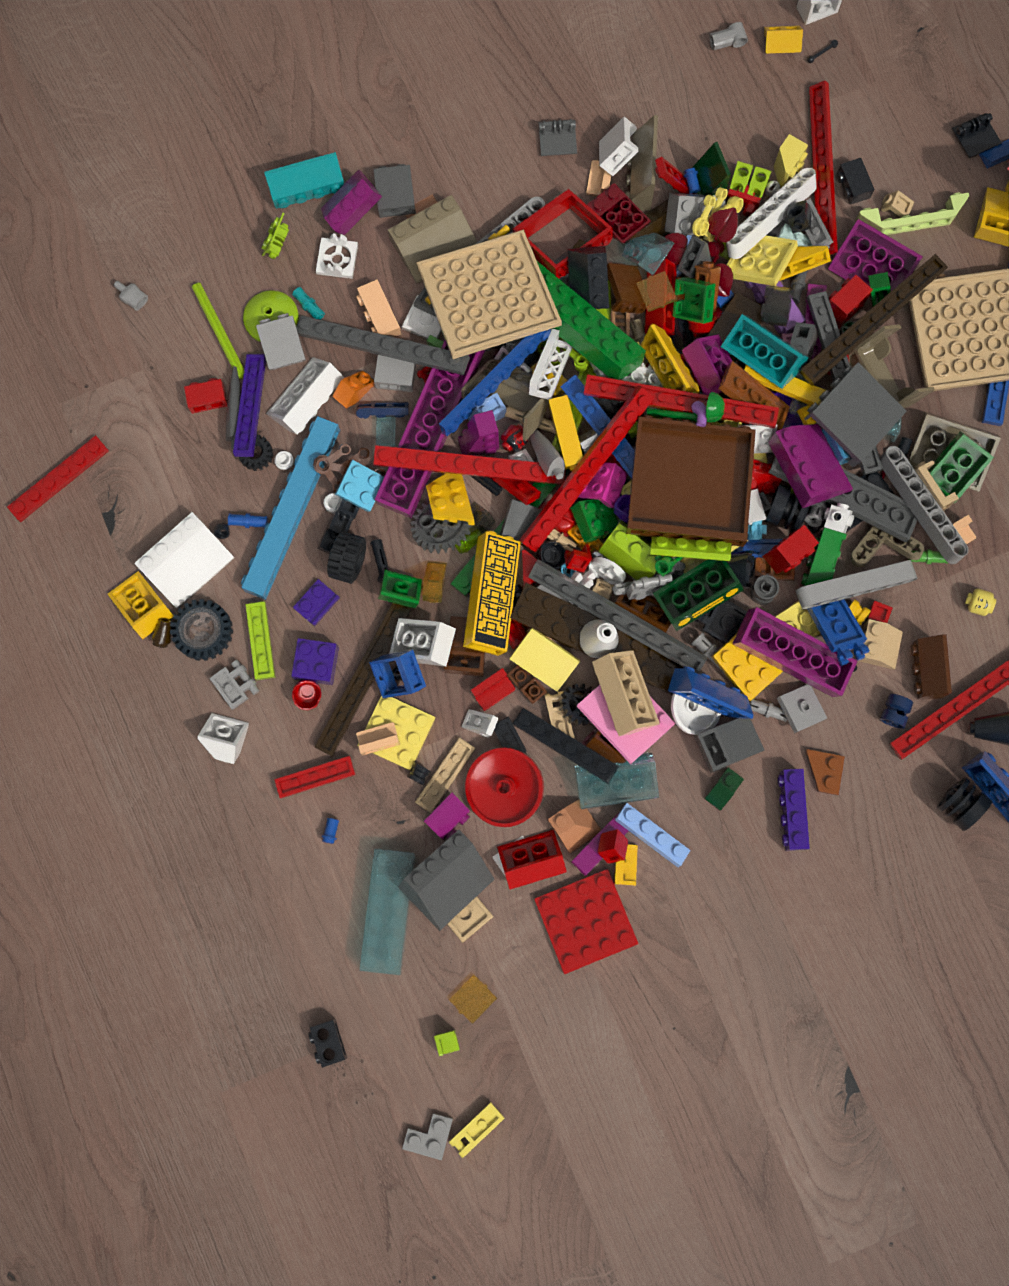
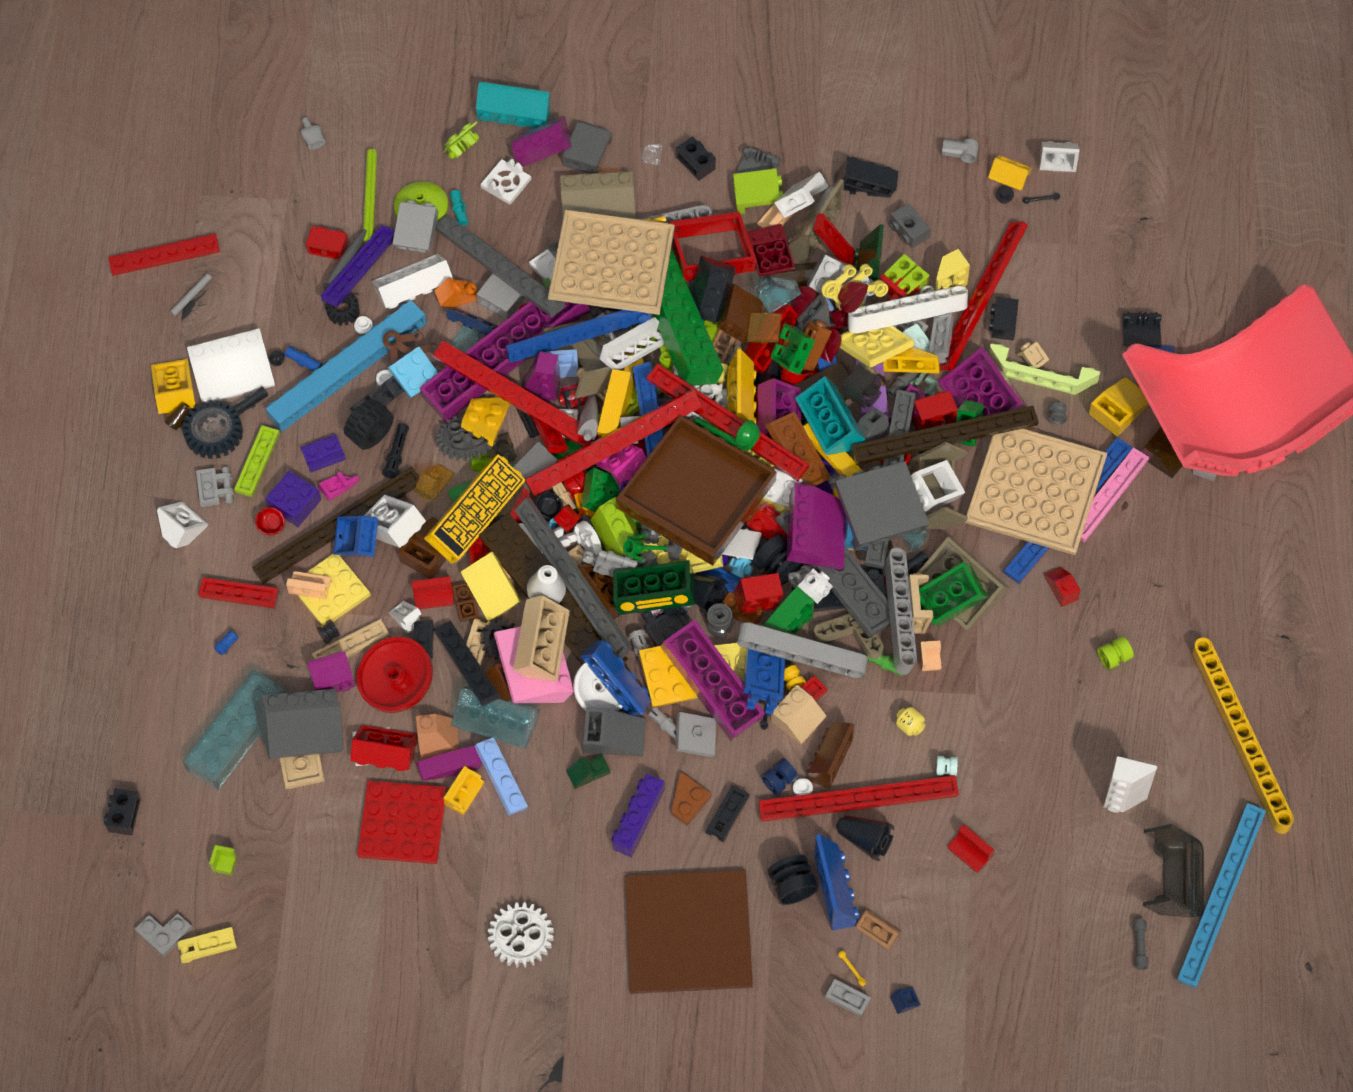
camera: 25 degrees right, 15 degrees down
light nougat brick [356,280,401,337] -> none
green slope [378,570,422,608] -> none
clear yellow piece [449,975,497,1024] -> none
red panel [597,829,628,864] -> none
lime plate [650,536,732,561] -> none
blue pin [683,168,701,194] -> none
medium lavender arm [691,401,707,427] -> none
black brick [787,200,812,234] -> none
none -> light grey bar [170,273,212,316]
none -> black pin [233,386,269,415]
none -> dark pink slope [318,472,359,501]
none -> white gear [488,902,554,968]
none -> reddish brown tile [625,870,753,994]
none -> clear slope [641,143,663,165]
none -> black brick [676,136,716,181]
none -> black plate [706,785,750,843]
none -> lime panel [733,169,783,214]
none -> white tile [793,778,813,796]
none -> black wedge [834,157,898,198]
none -> dark grey brick [890,203,931,249]
none -> sand green piece [909,373,938,397]
none -> white window [911,460,965,513]
none -> black plate [996,186,1014,204]
none -> dark grey wheel [1048,402,1067,424]

